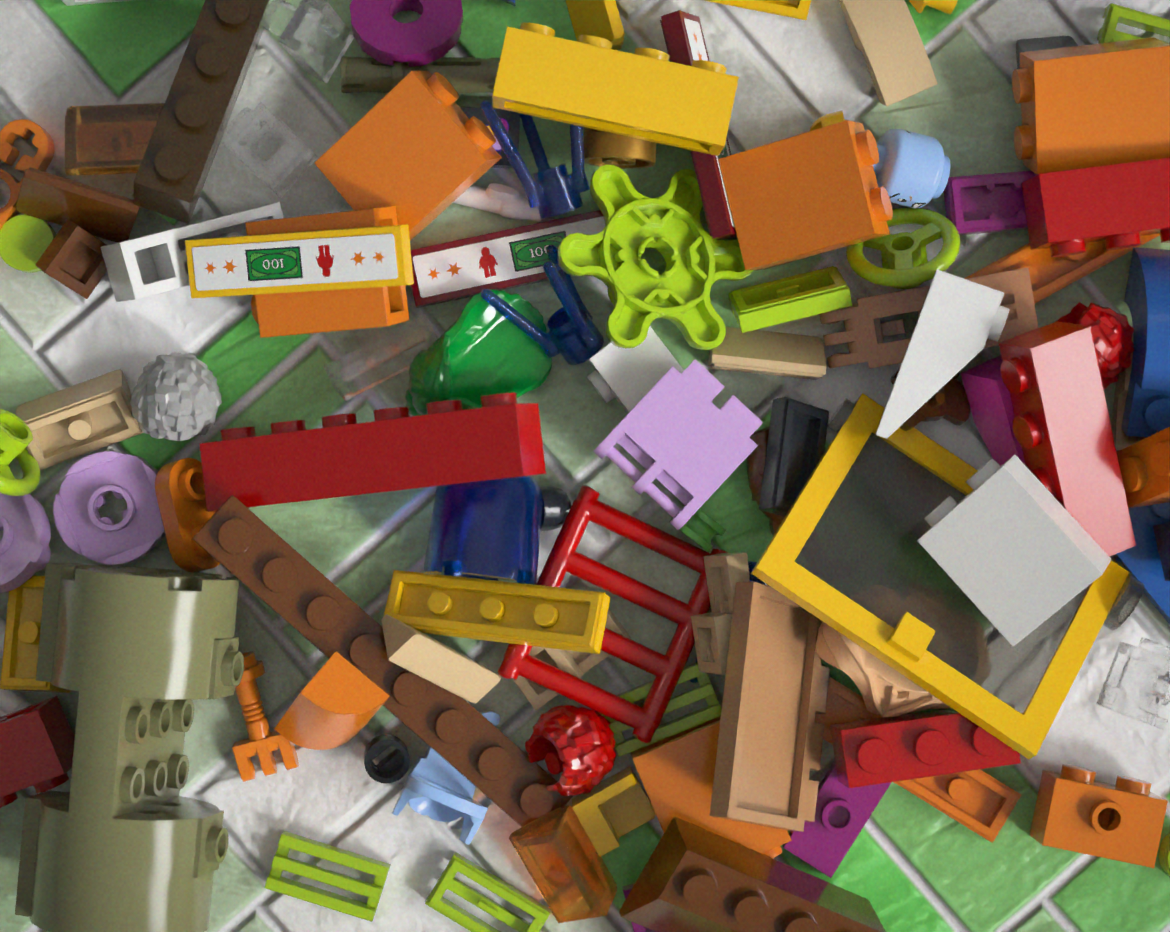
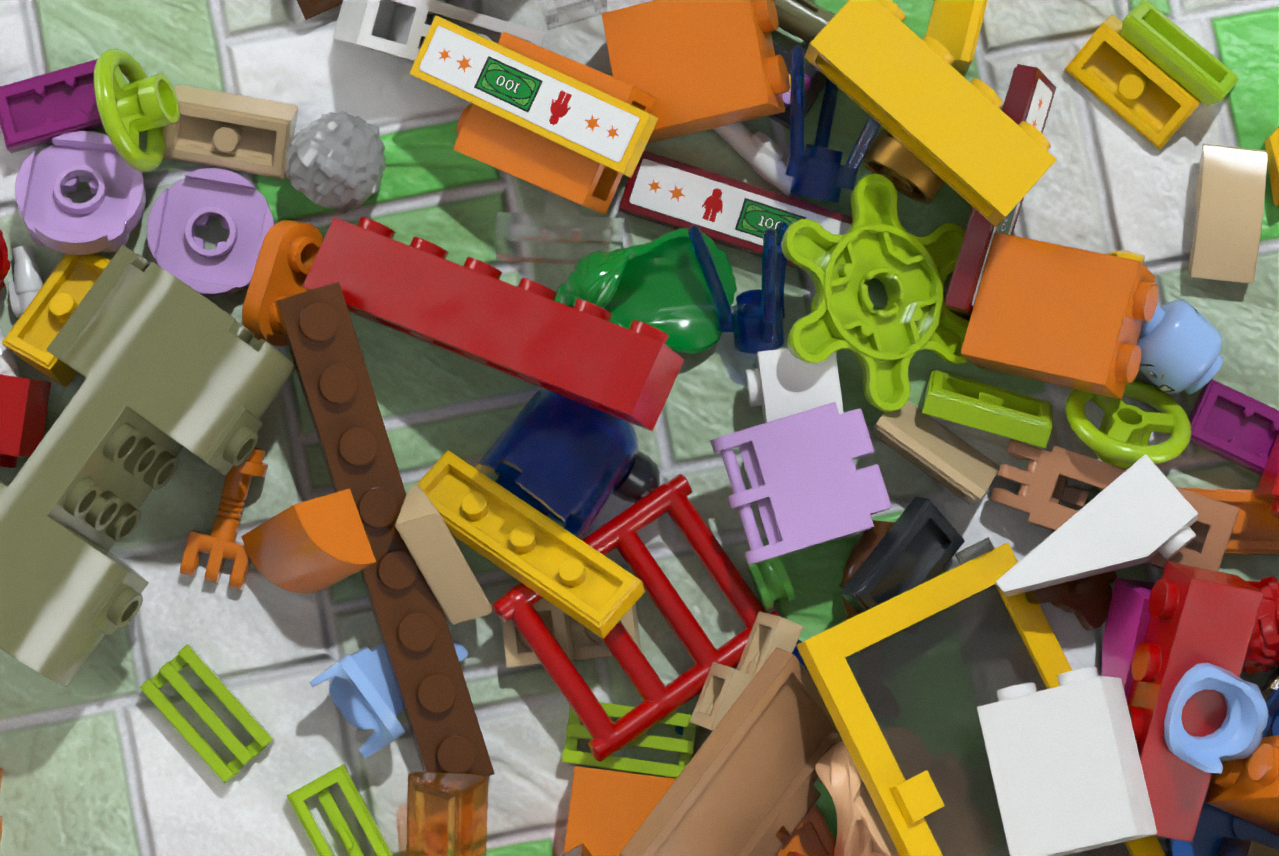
camera: 30 degrees right, 5 degrees down
black hinge [363,734,410,783] -> none
red piece [525,705,616,796] -> none
yellow panel [571,766,656,857] -> none
none -> light blue hair [1164,663,1269,774]

